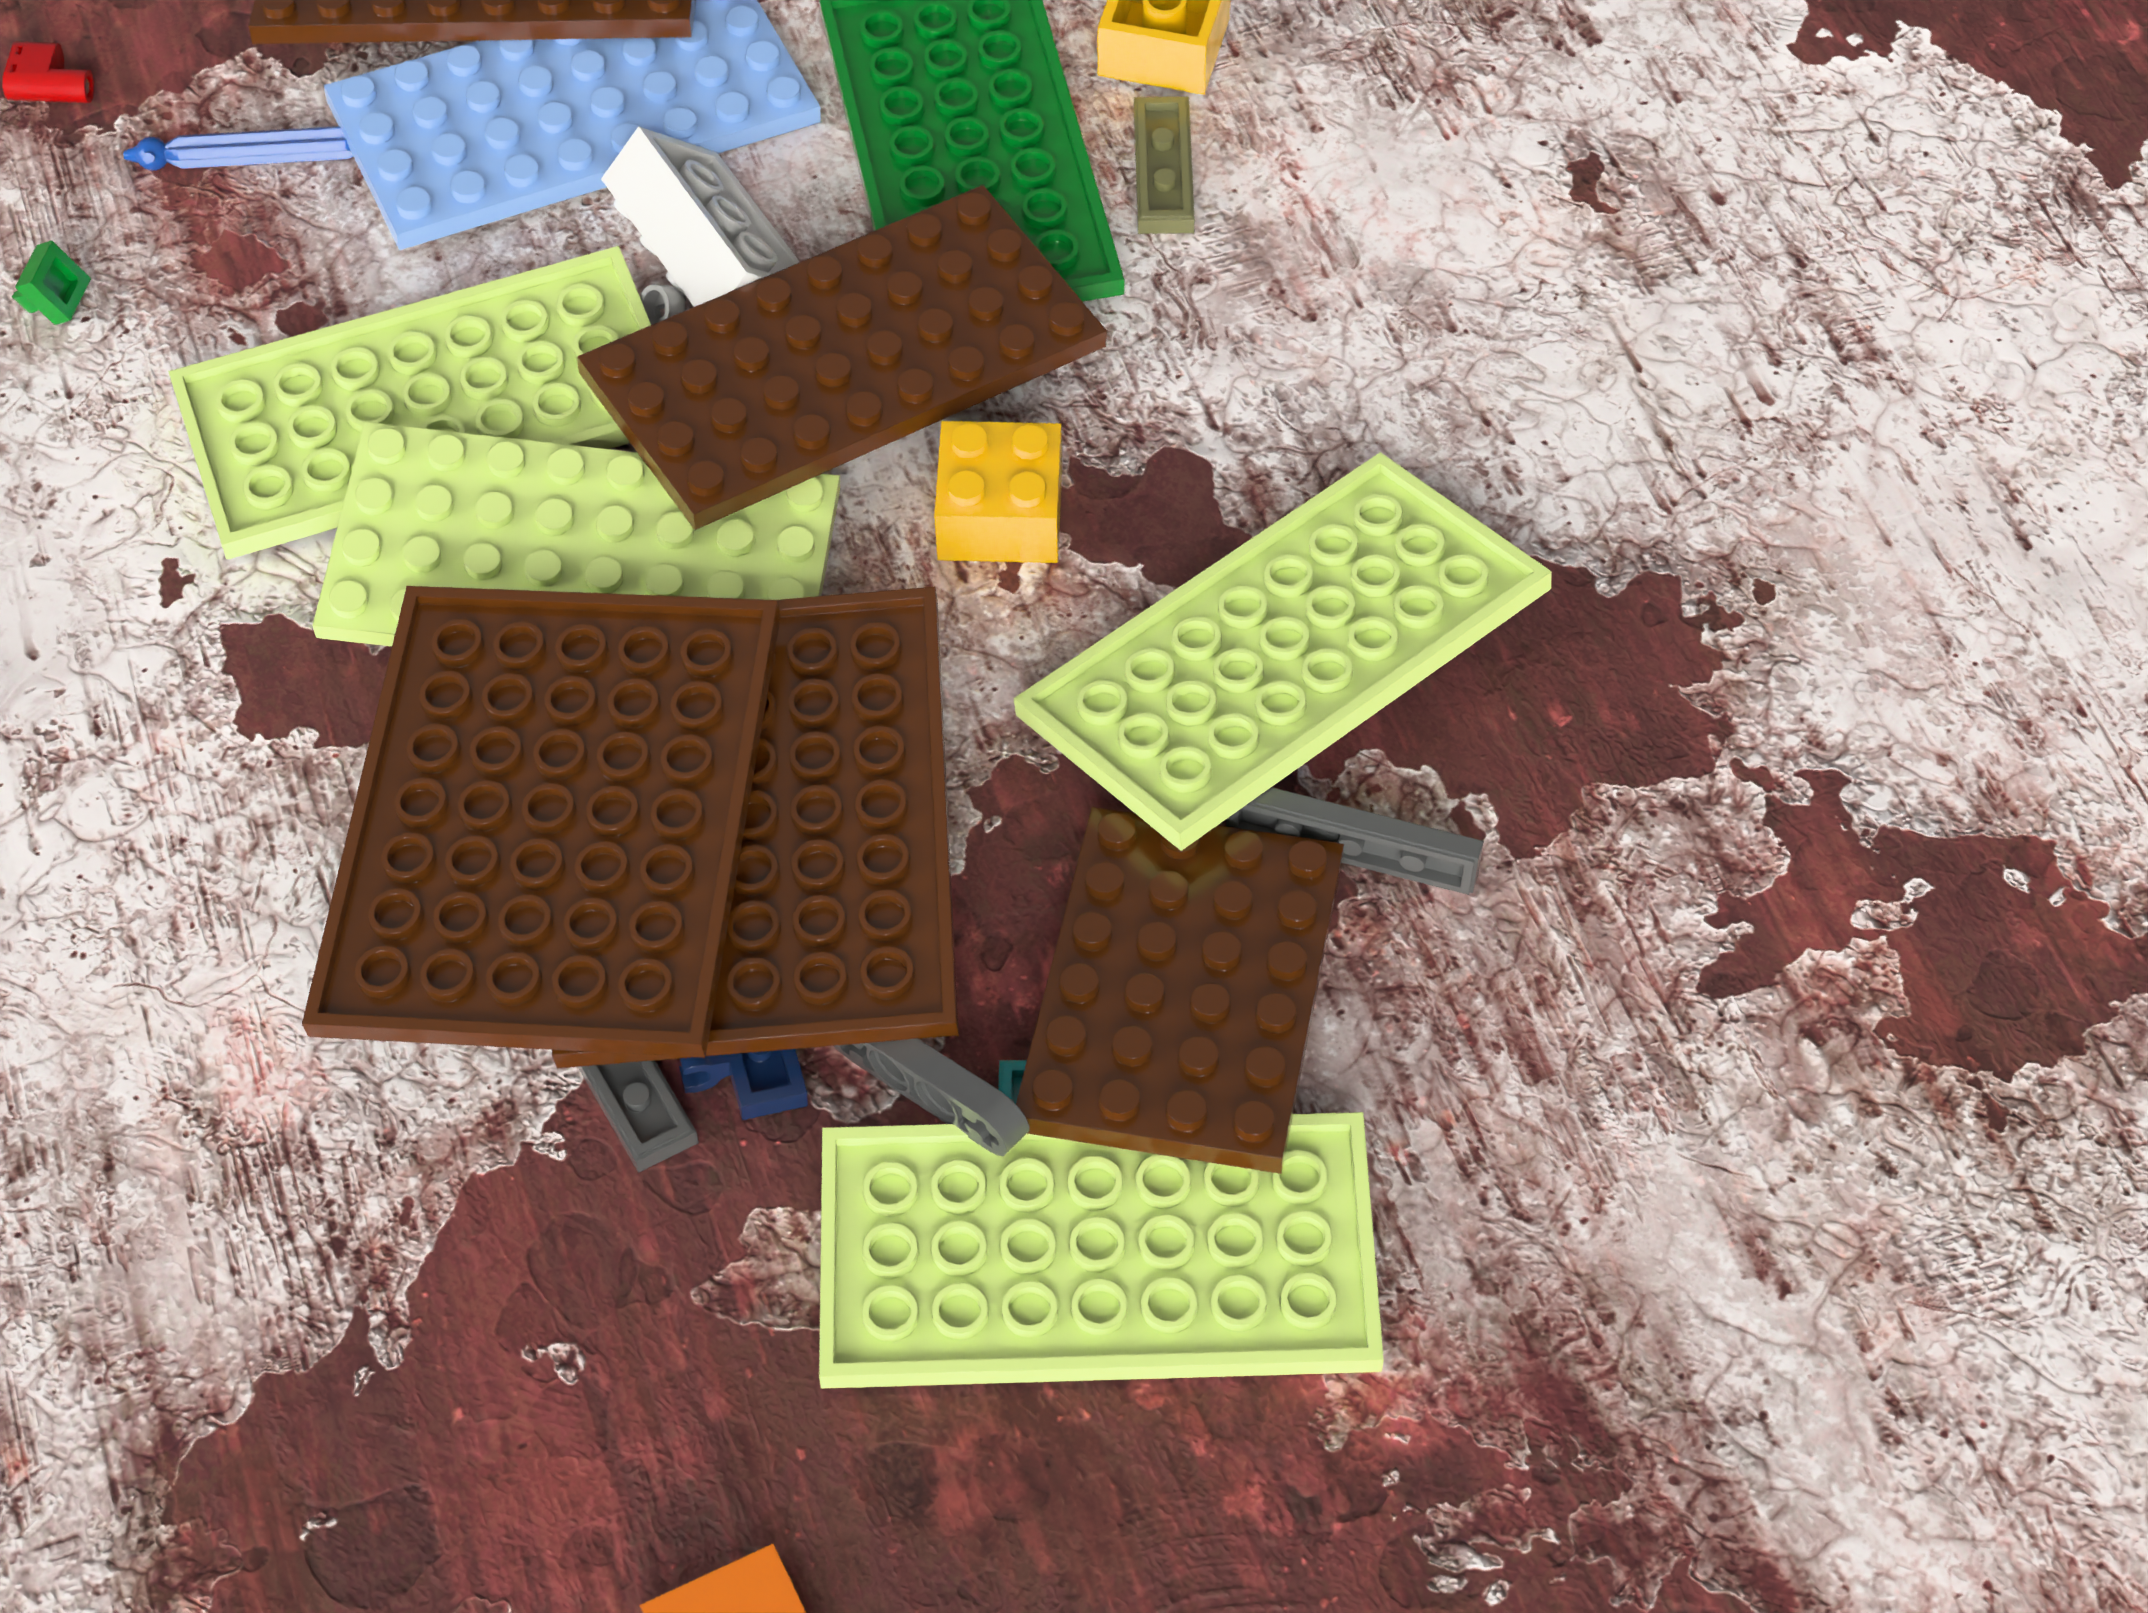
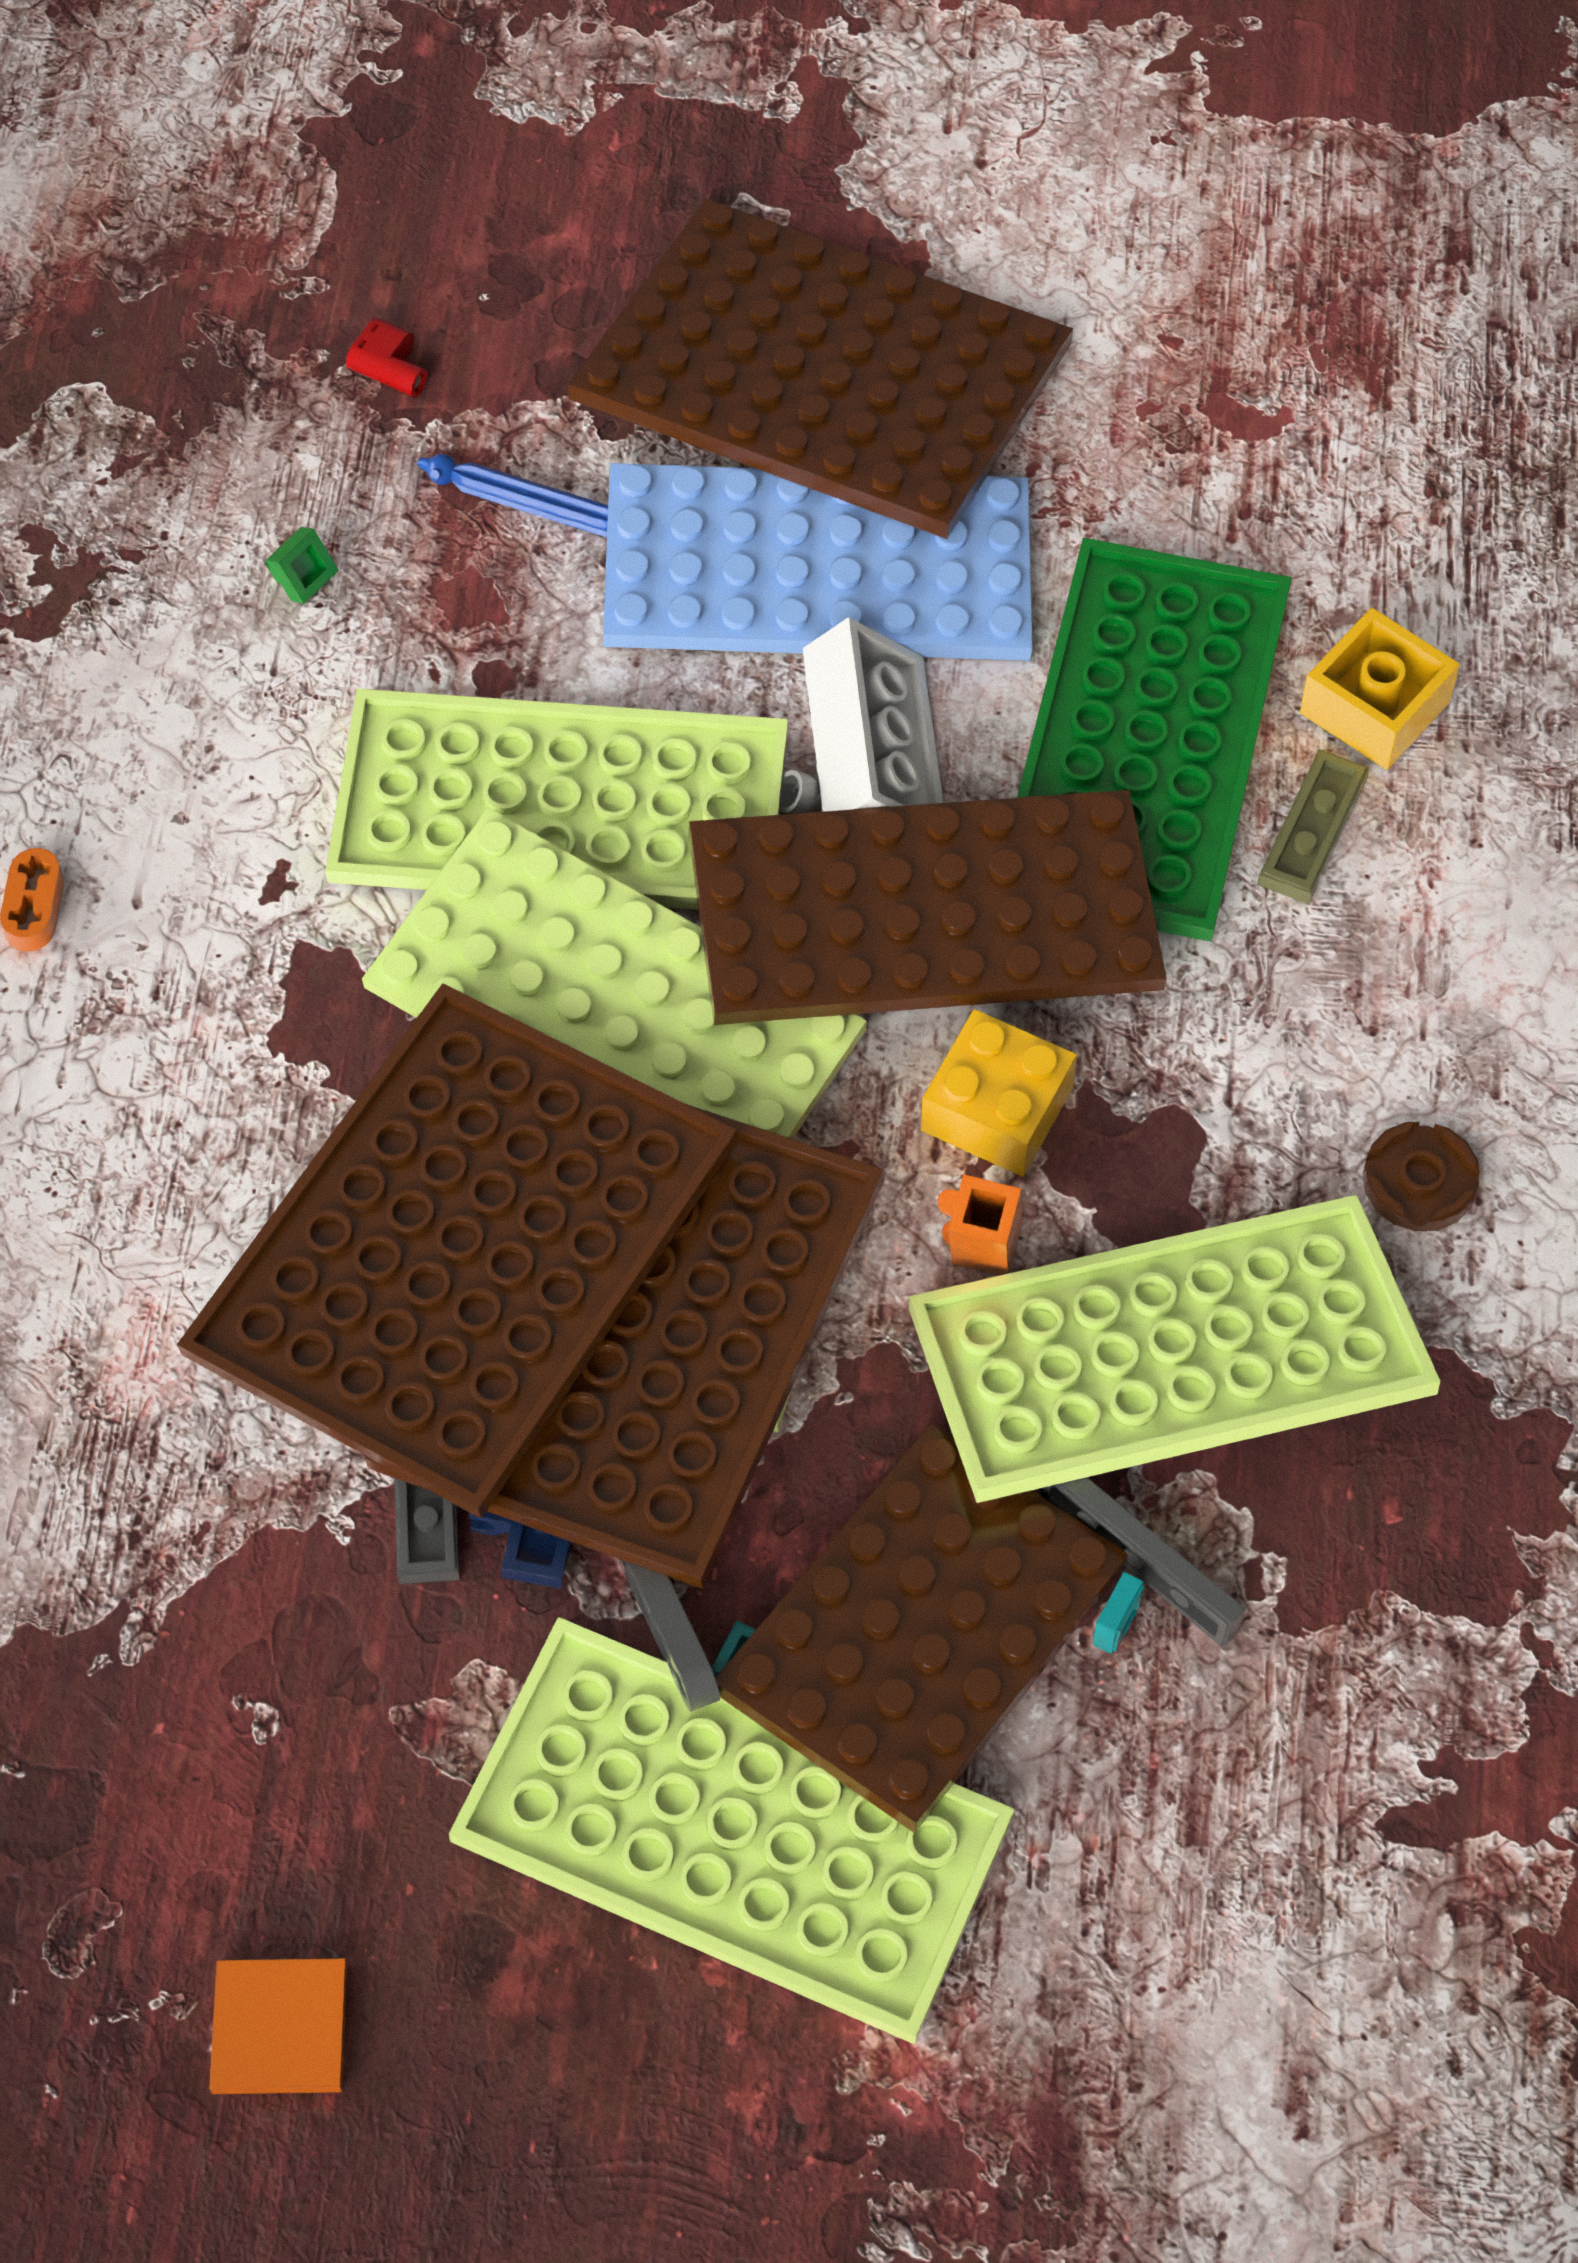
camera: 25 degrees right, 5 degrees up
none -> orange brick [938,1174,1023,1276]
none -> teal tile [1092,1572,1144,1655]
none -> reddish brown tile [1362,1122,1480,1231]

